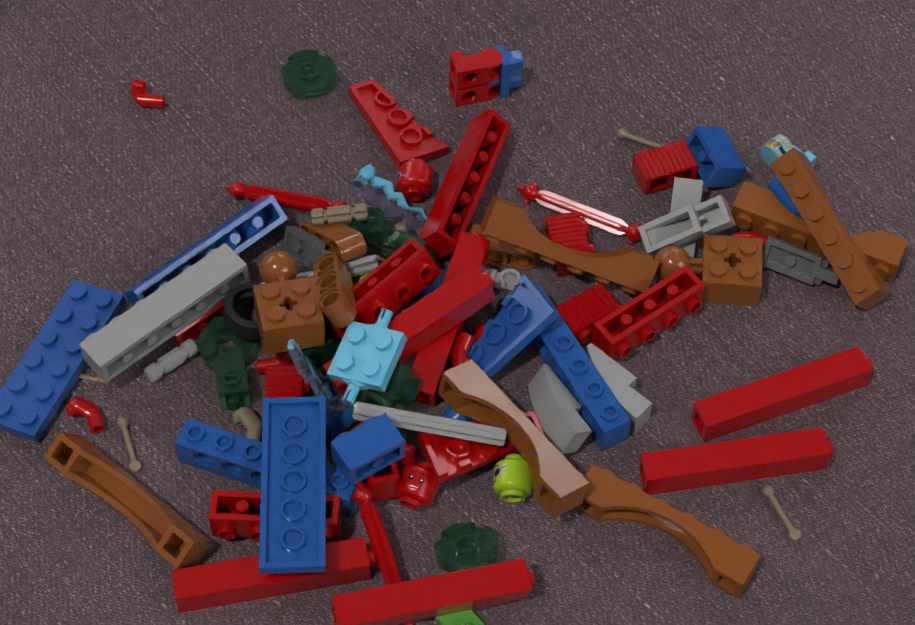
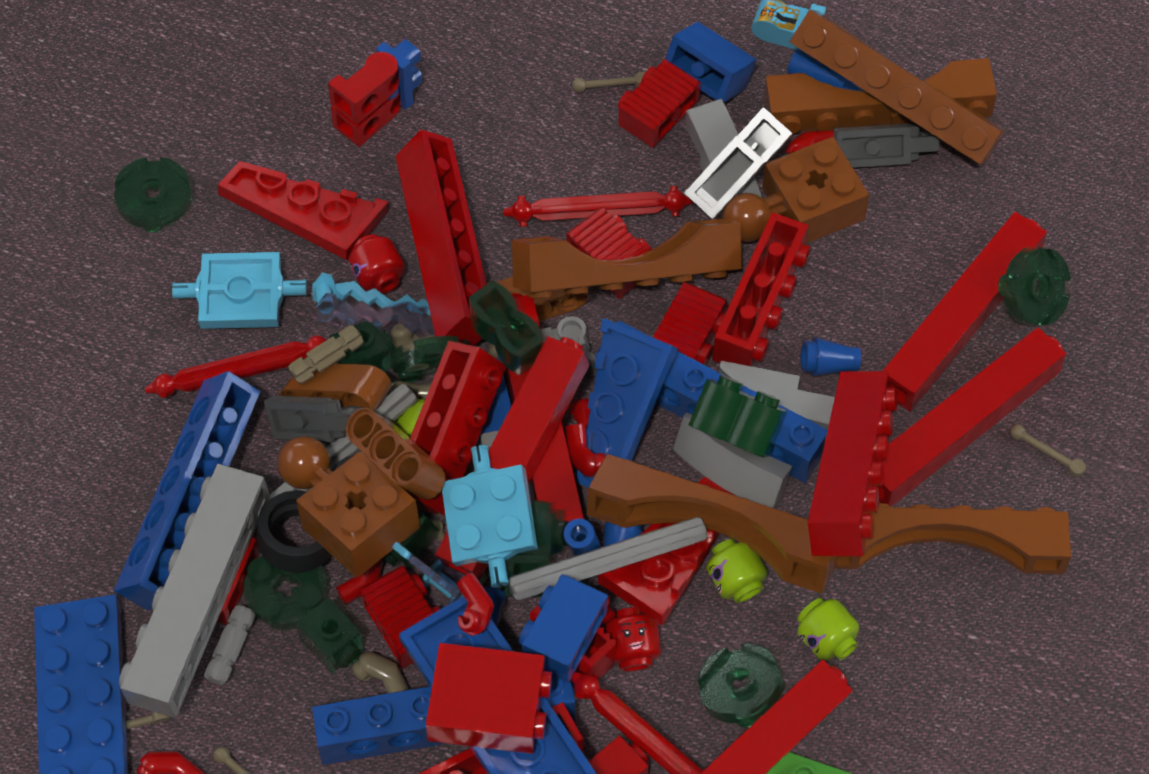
camera: 30 degrees left, 5 degrees up
none -> medium azure plate [172,252,307,329]
none -> red brick [426,643,552,754]
none -> red arm [456,573,494,636]
none -> clear green brick [469,281,543,375]
none -> blue cylinder [564,519,601,556]
none -> dark green brick [688,375,787,457]
none -> lime head [797,598,859,661]
none -> blue cone [800,337,861,377]
none -> red brick [807,371,898,557]
none -> clear green plate [998,247,1071,326]

